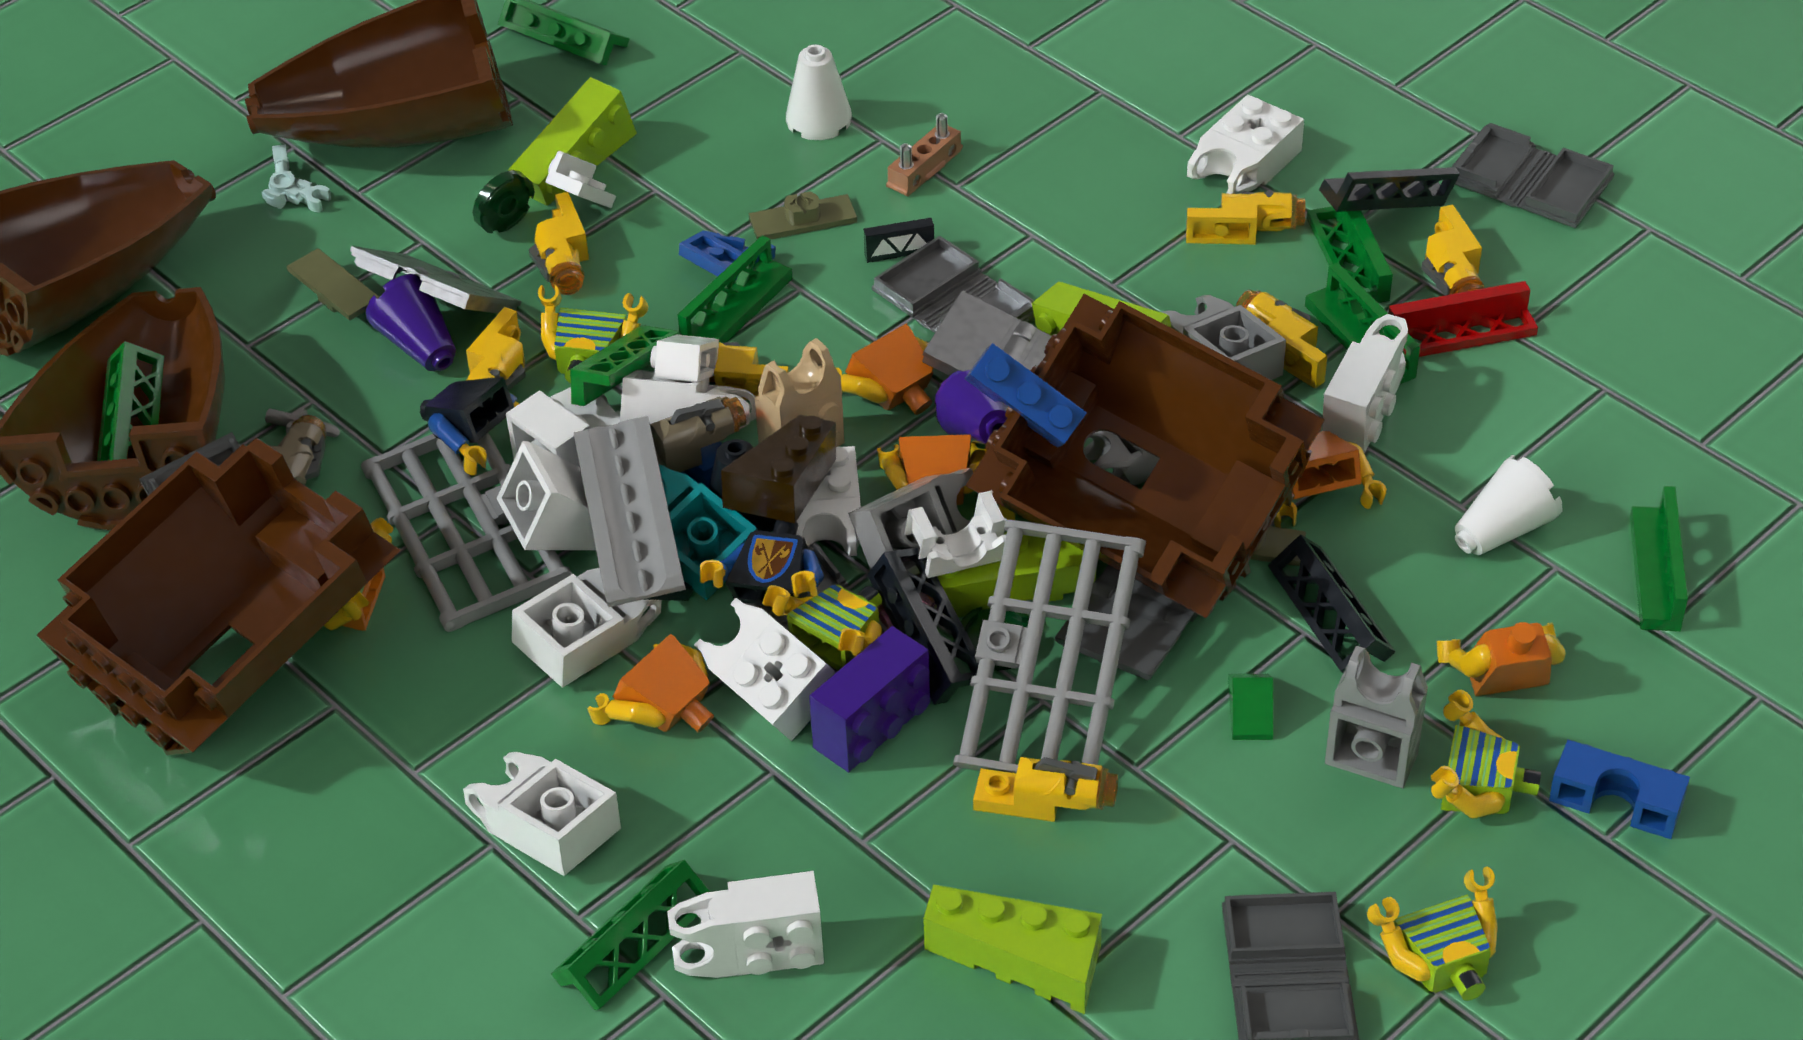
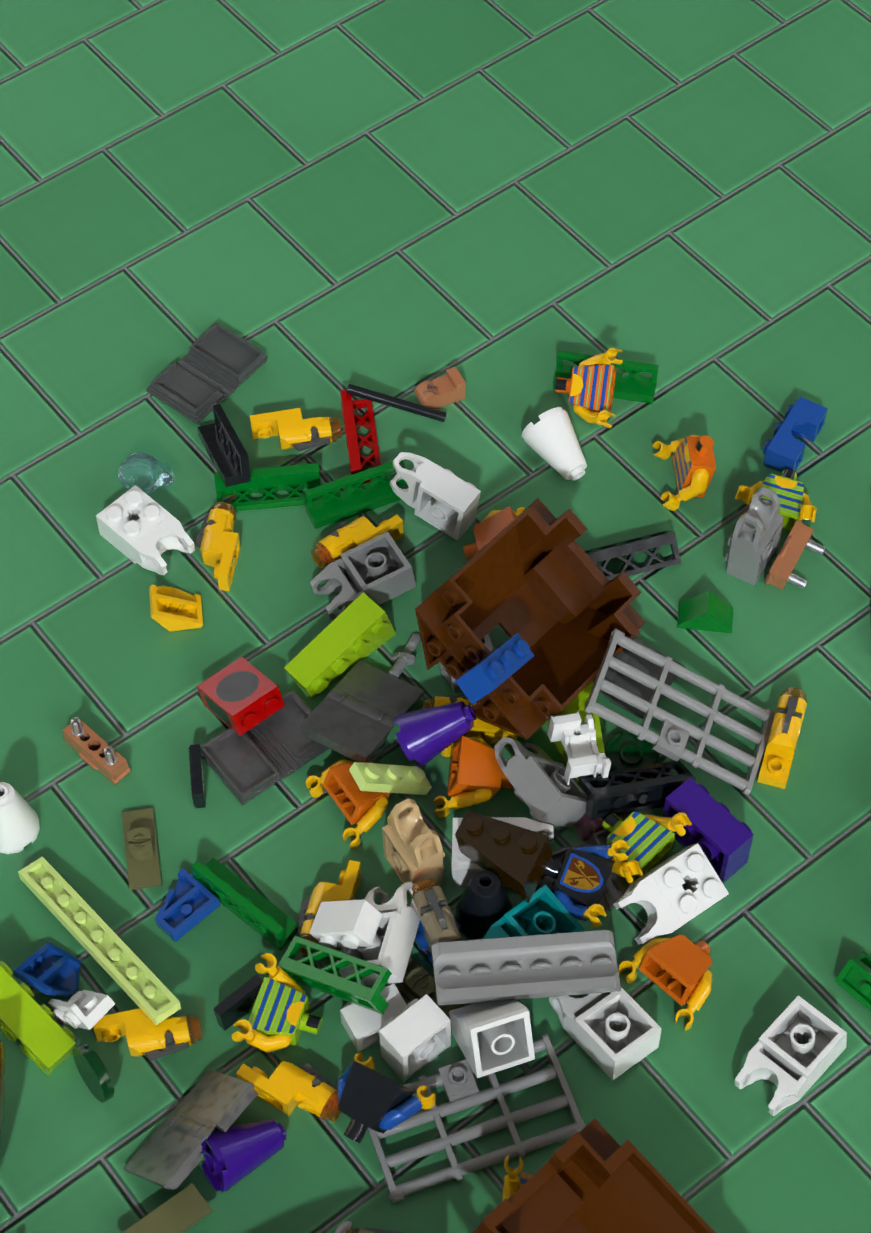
camera: 85 degrees left, 10 degrees up
none -> blue slope [13,942,81,998]
none -> yellowish green plate [18,856,181,1025]
none -> clear light blue hair [118,452,174,494]
none -> yellow slope [149,584,203,632]
none -> red brick [197,656,285,736]
none -> black tile [213,975,264,1031]
none -> black bar [346,384,447,422]
none -> yellowish green plate [349,762,432,795]
none -> nougat leg [414,367,466,409]
none -> torso [556,348,623,428]
none -> nougat piece [764,520,825,590]

